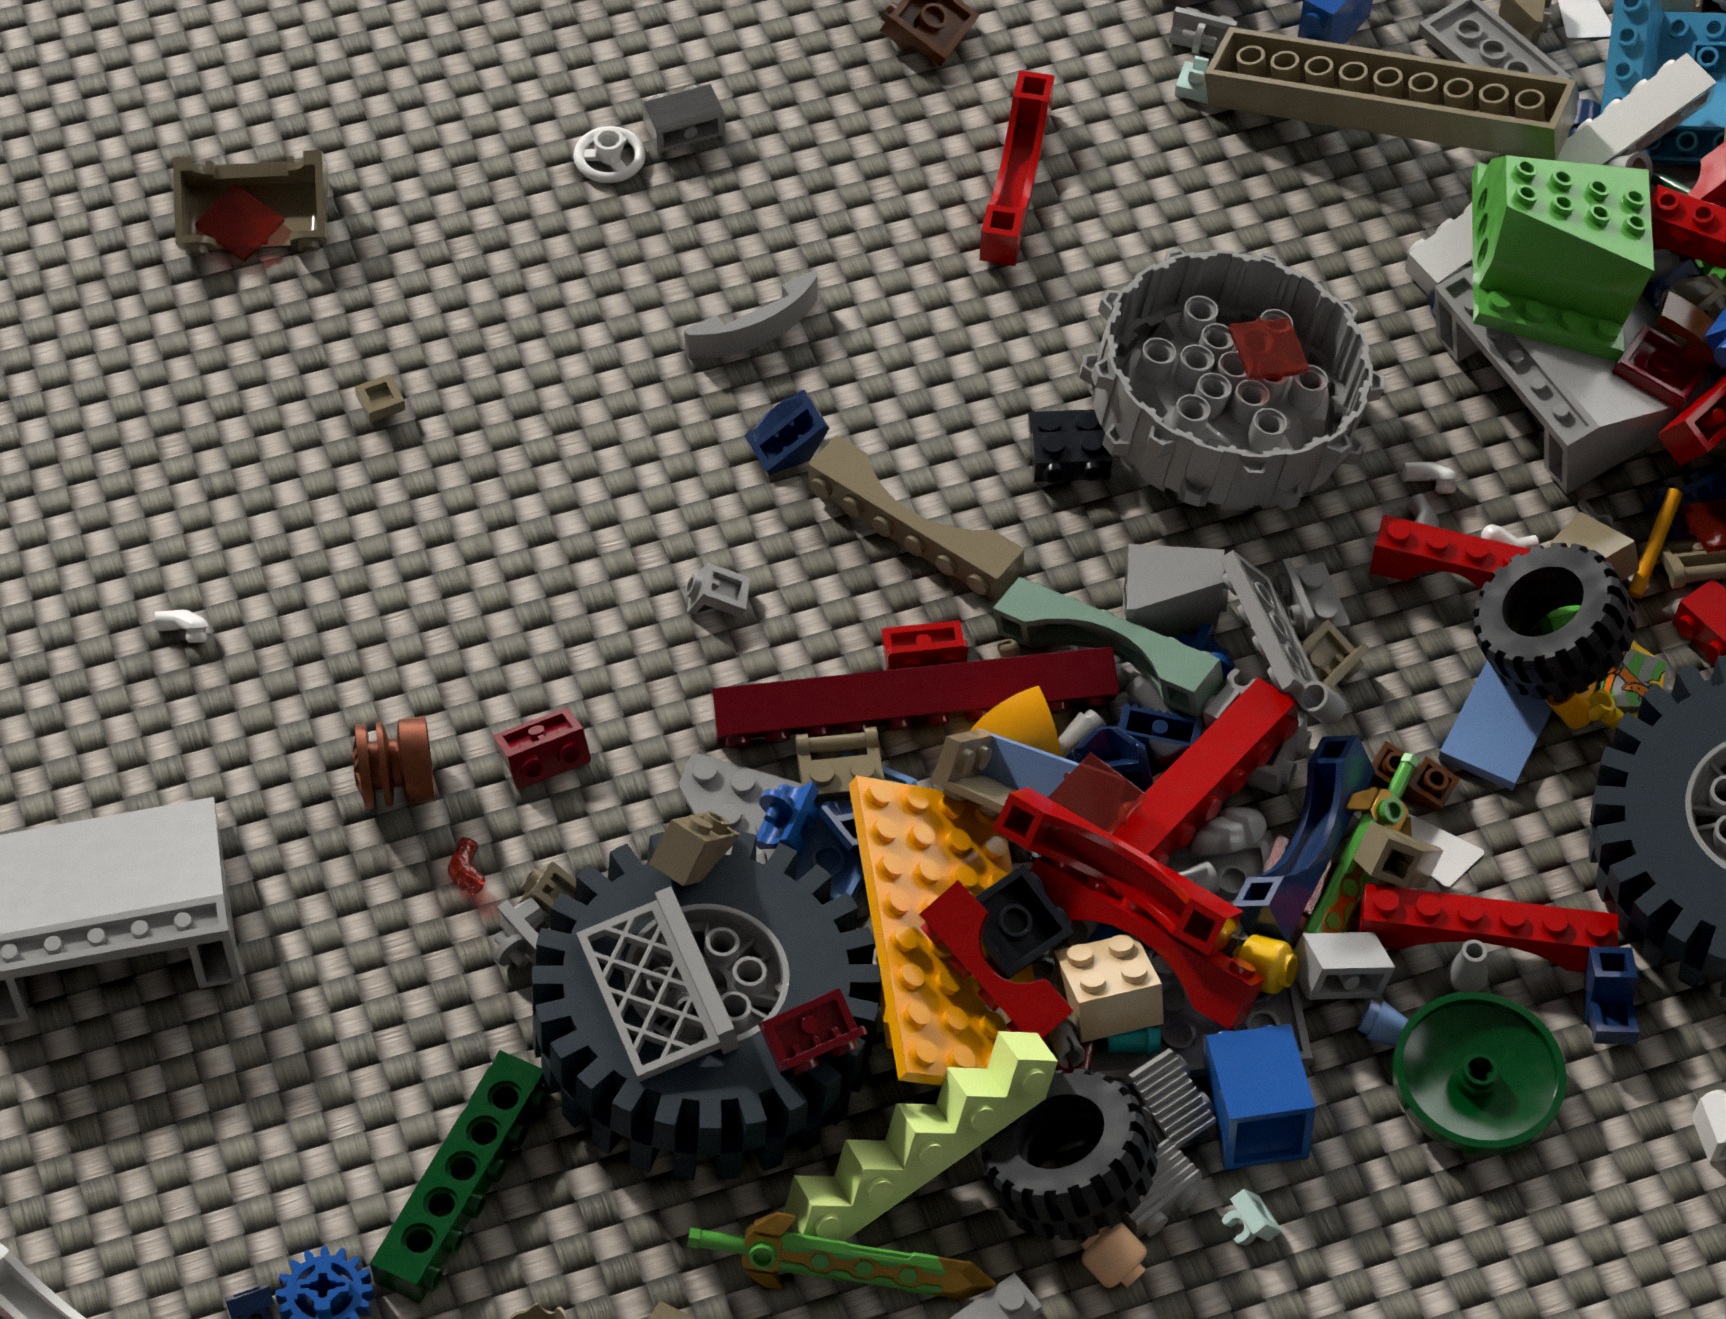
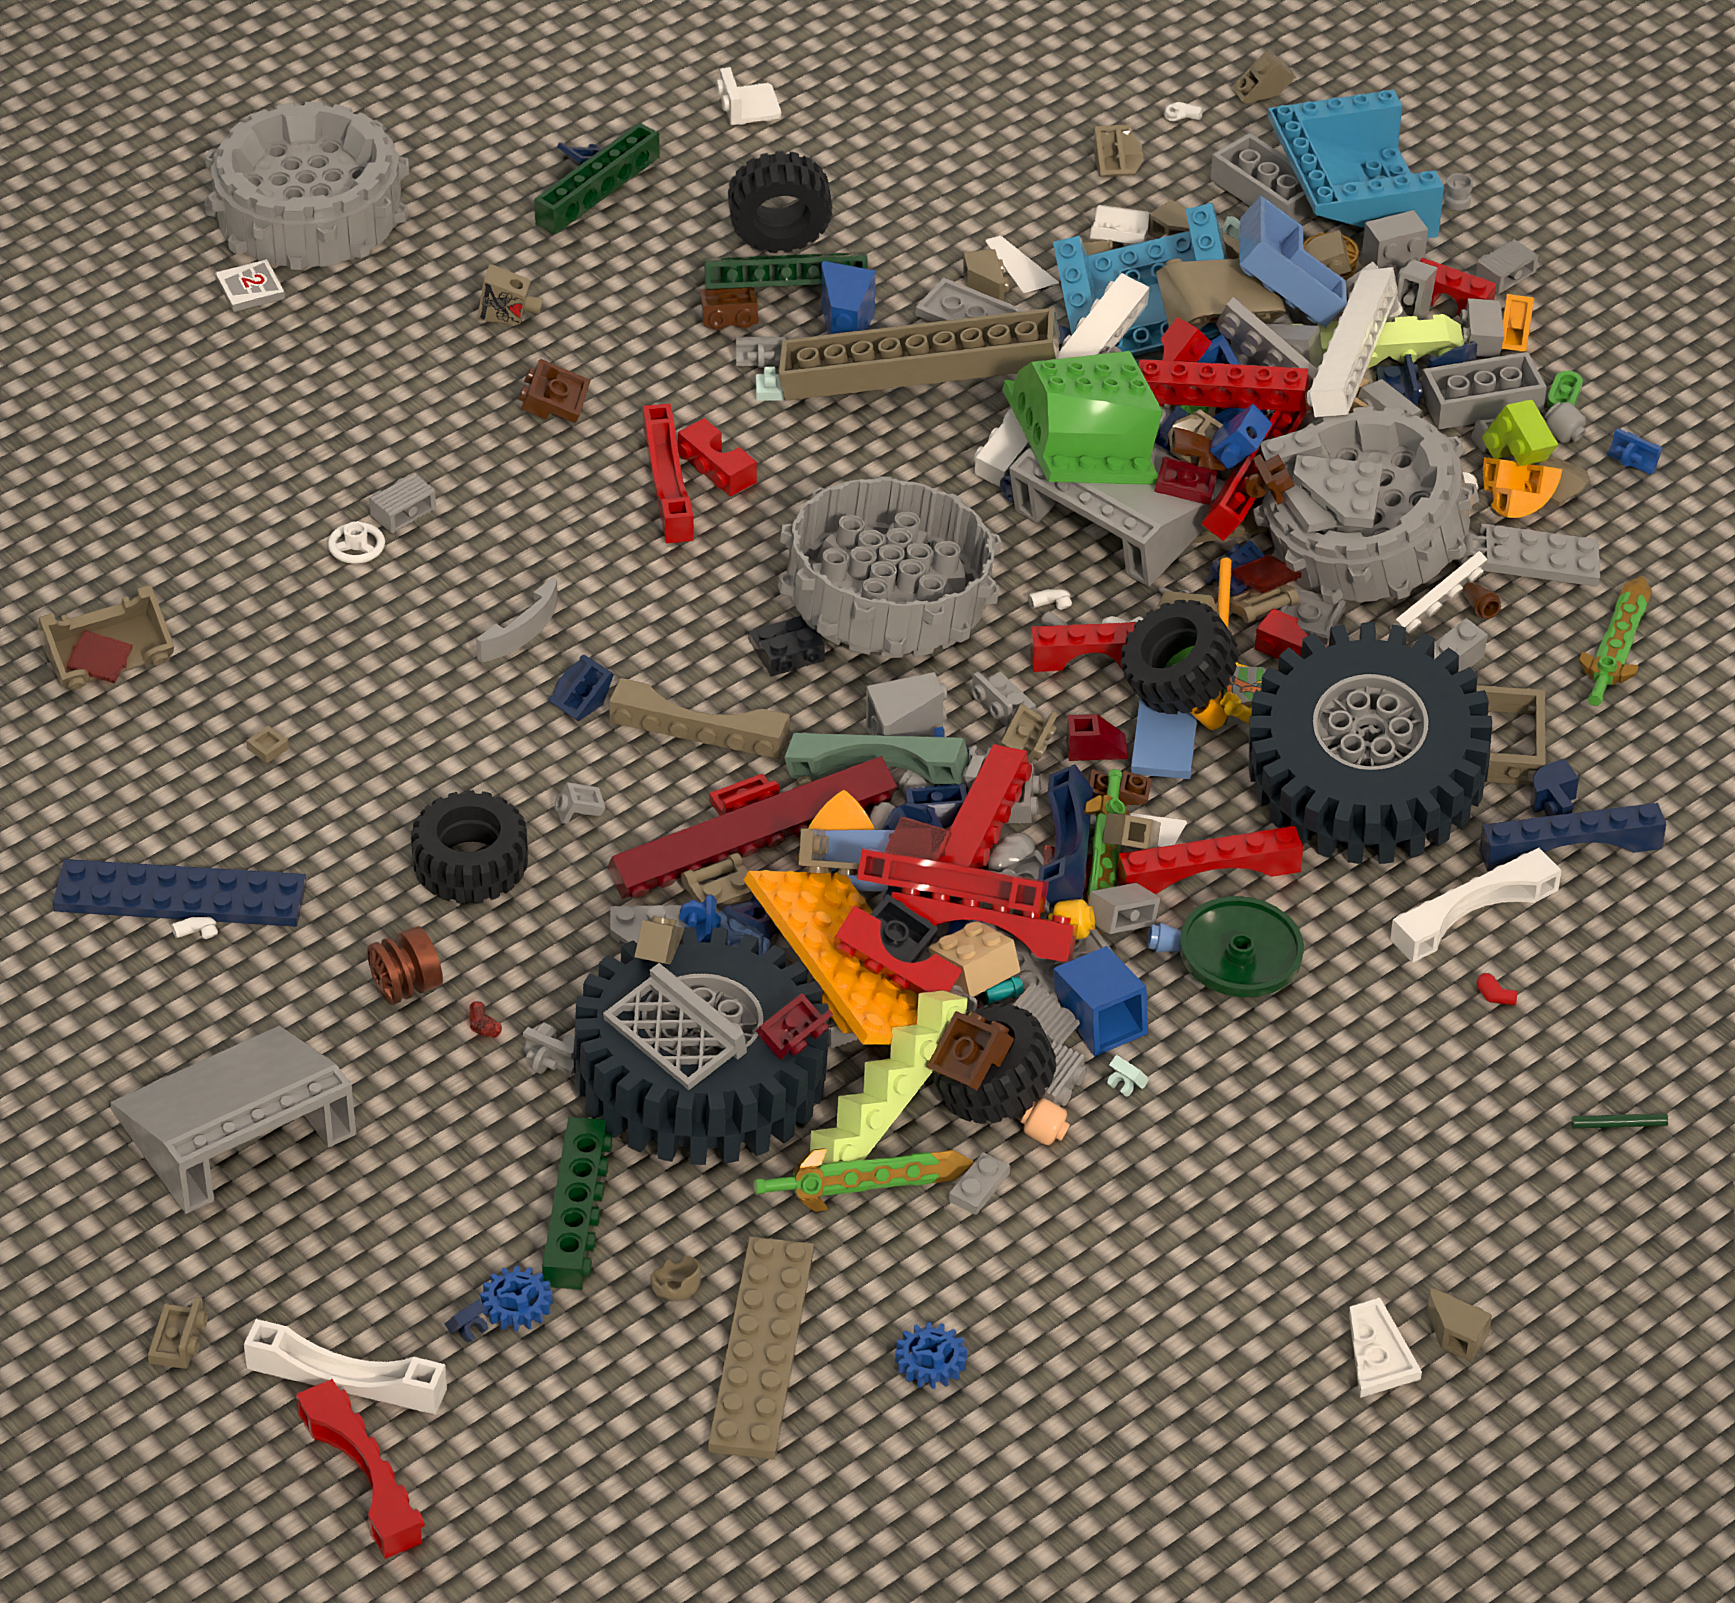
camera: 20 degrees left, 10 degrees down
dark red bracket [492,707,591,789] -> none
dark tan bracket [518,861,576,916] -> none
light grey hinge [1220,550,1346,725] -> none
clear red piece [1228,318,1310,380] -> none
light grey cone [1446,940,1489,992] -> none
dark blue brick [1583,947,1639,1044] -> none
none -> dark blue plate [53,859,307,927]
none -> black tyre [411,790,528,904]
none -> red arch [677,418,757,497]
none -> reddish brown plate [926,1011,1014,1091]
none -> dark red slope [1066,714,1128,761]

